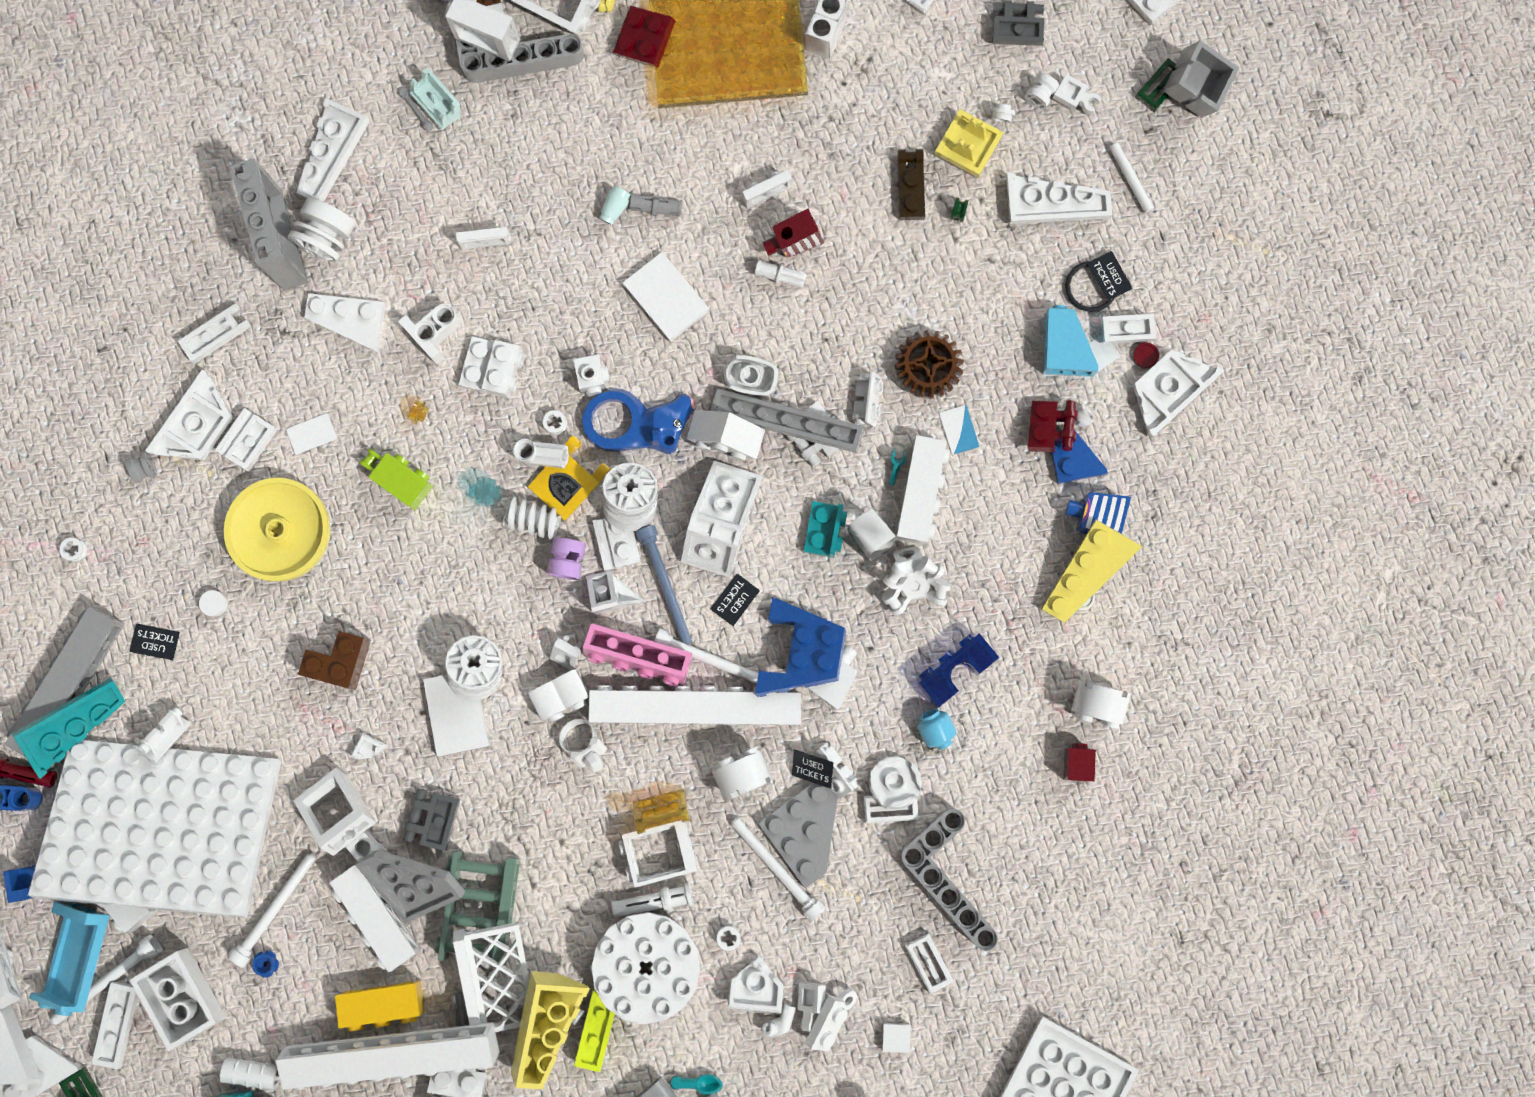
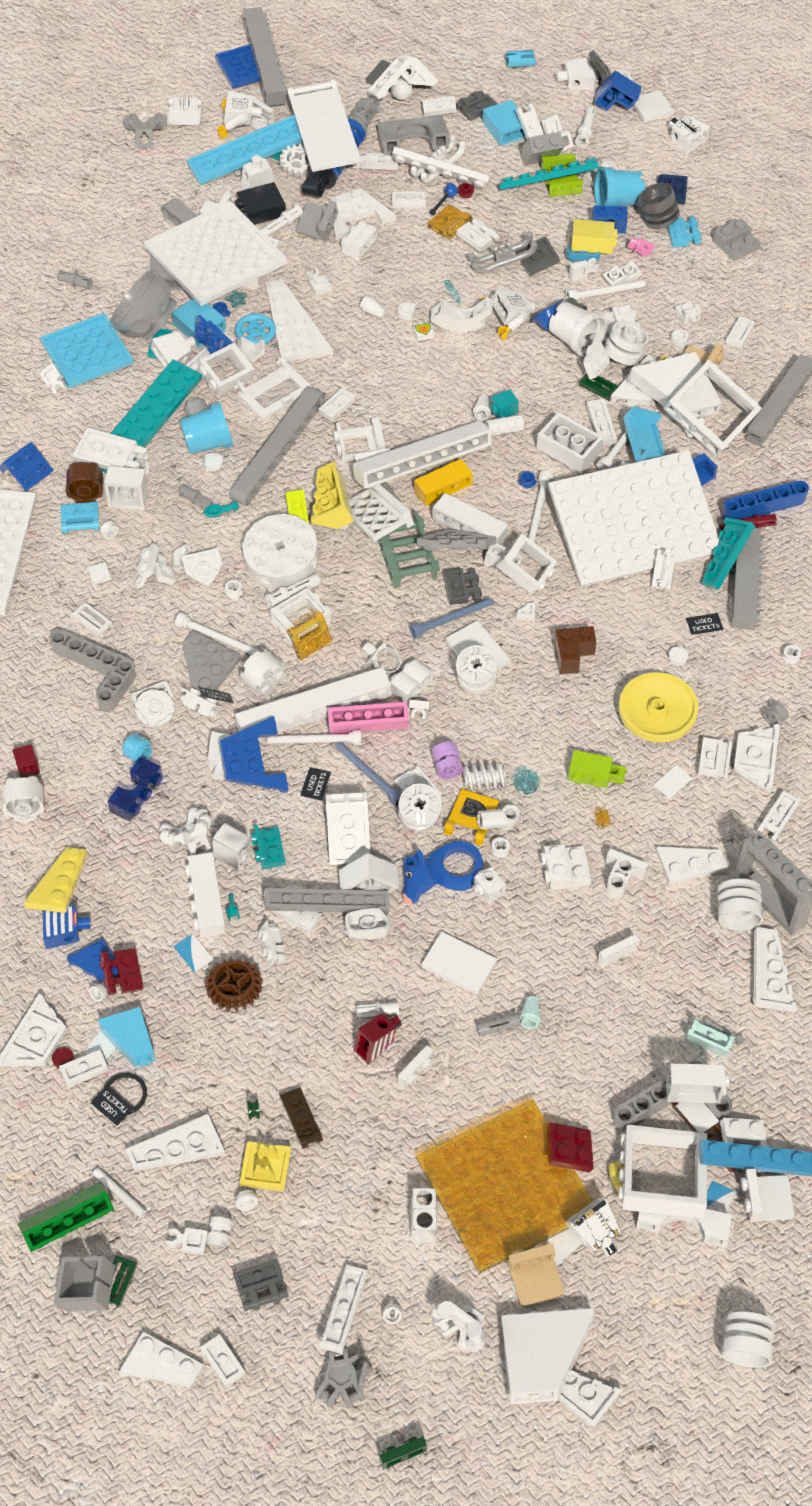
camera: 155 degrees right, 25 degrees down
white slope [586,570,646,615] -> none
none -> green brick [17,1182,114,1252]
none -> sand blue piece [409,598,494,639]

